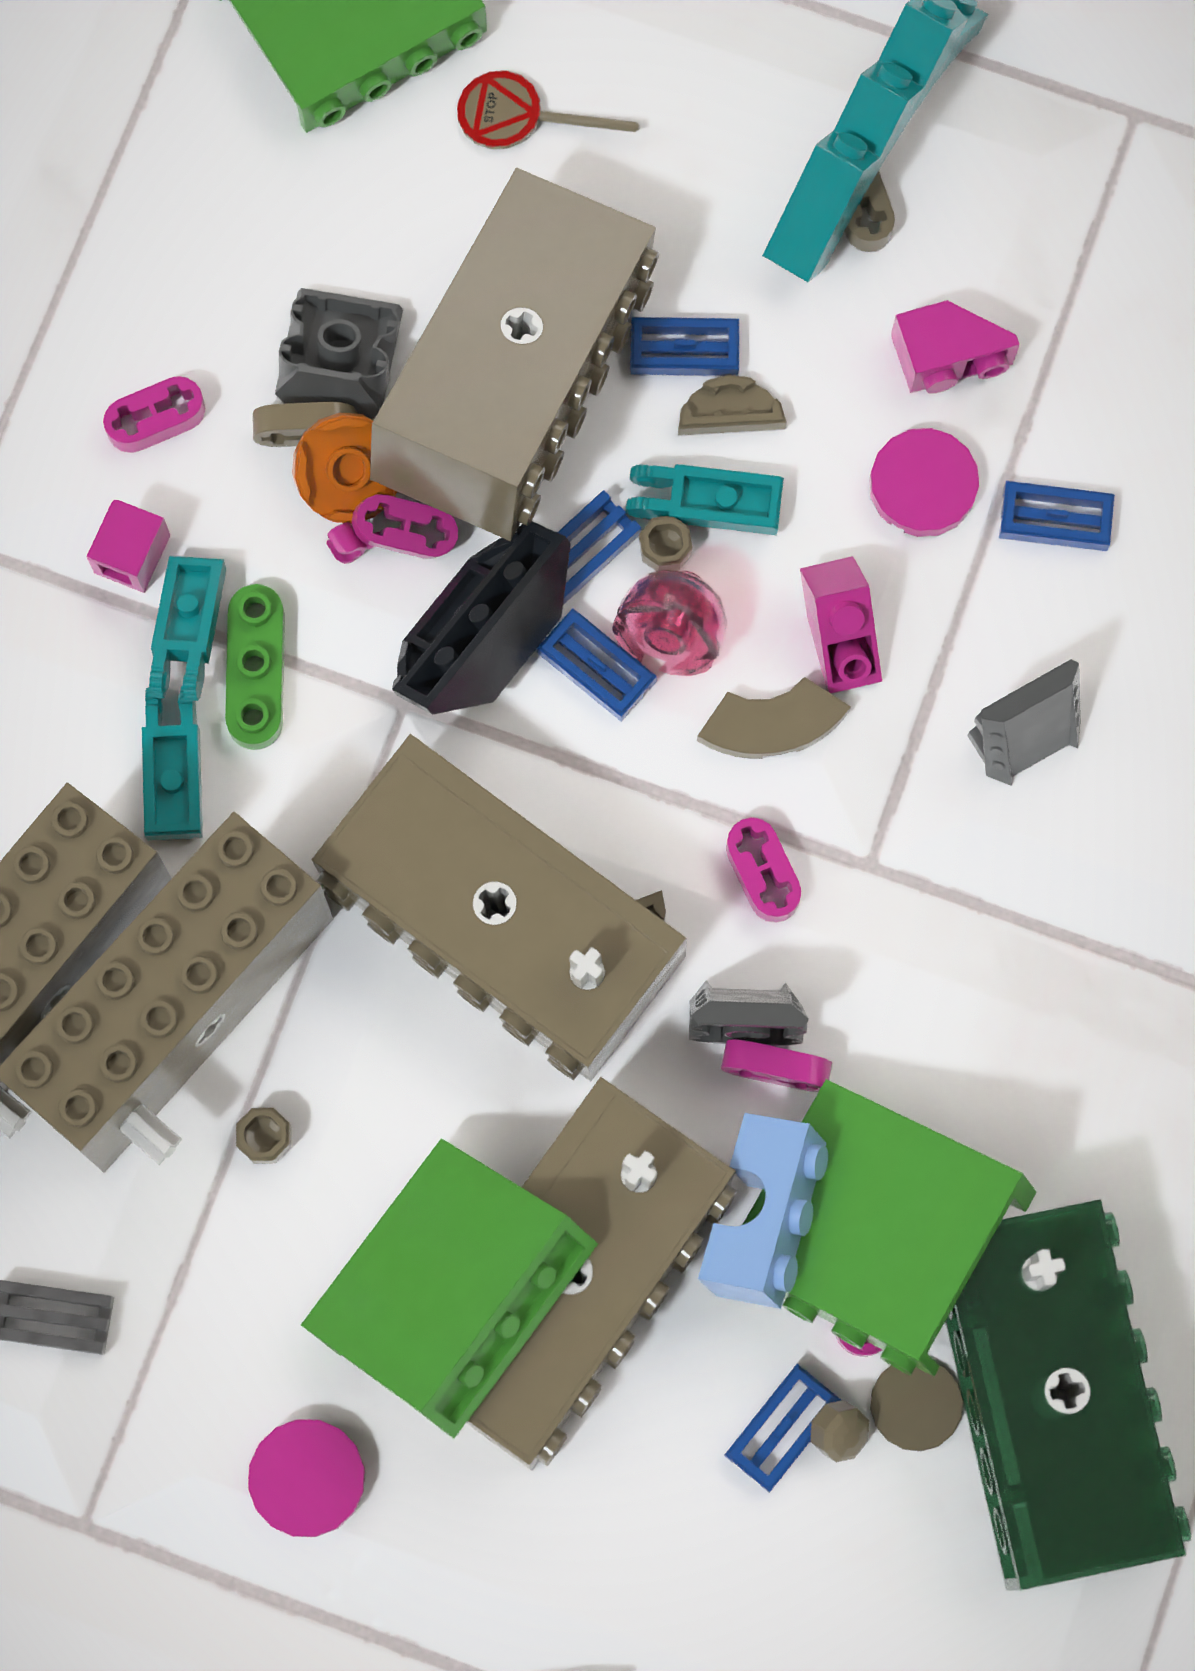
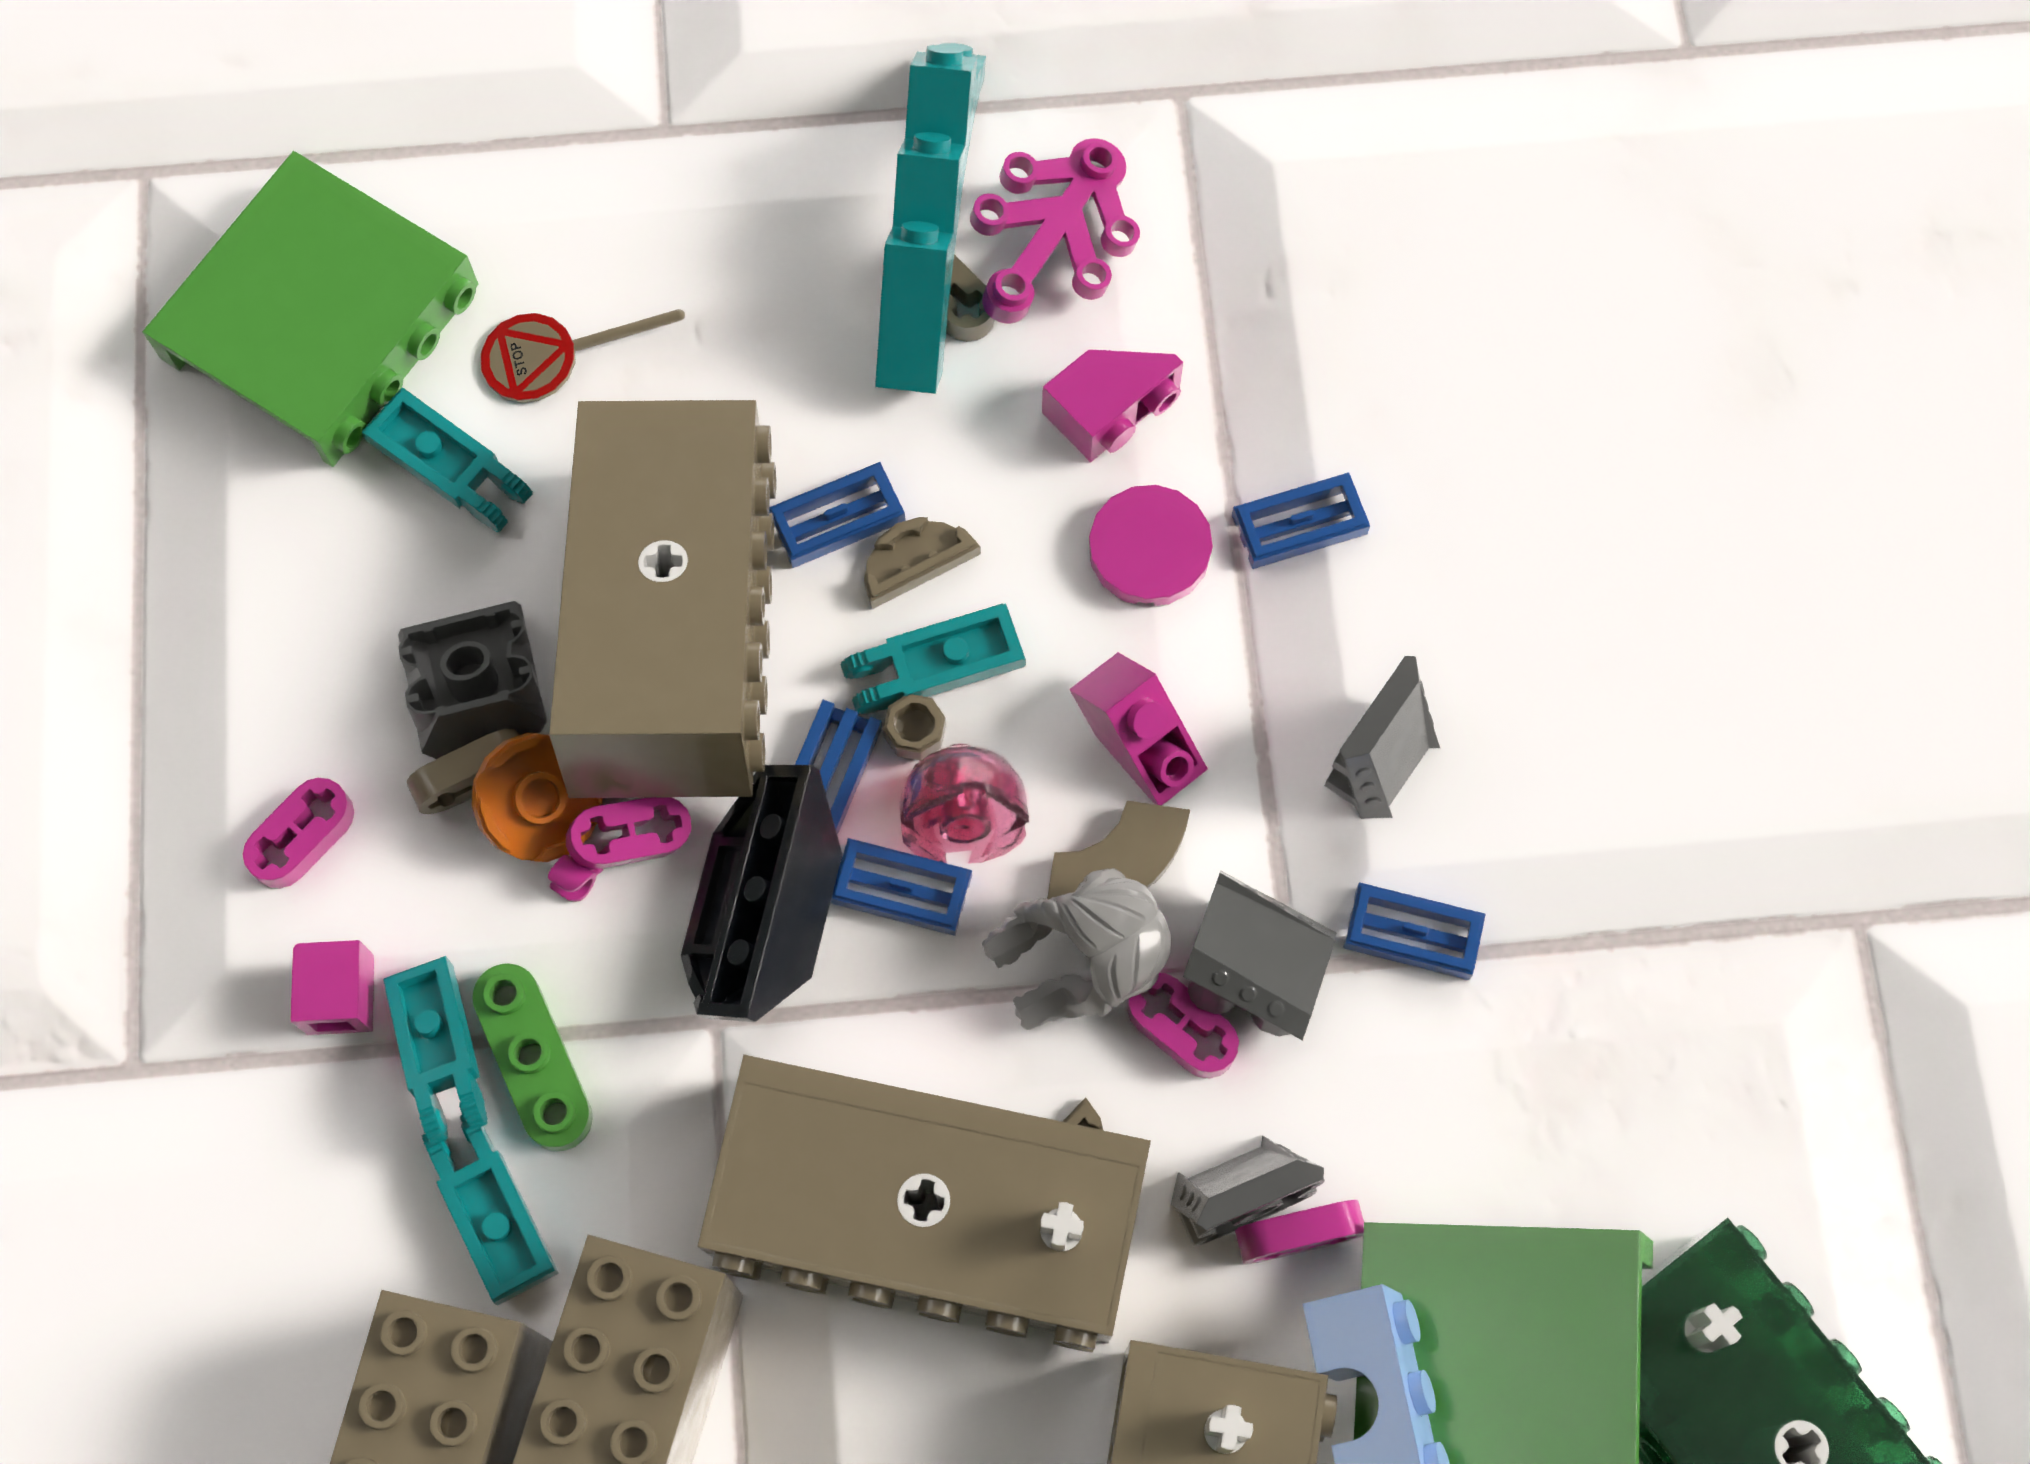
camera: 25 degrees left, 5 degrees down
none -> teal hinge [362,388,533,532]
none -> dark pink plant [970,138,1140,324]
none -> light grey hair [982,868,1171,1030]
none -> dark grey slope [1183,870,1337,1041]
none -> blue tile [1343,882,1486,980]

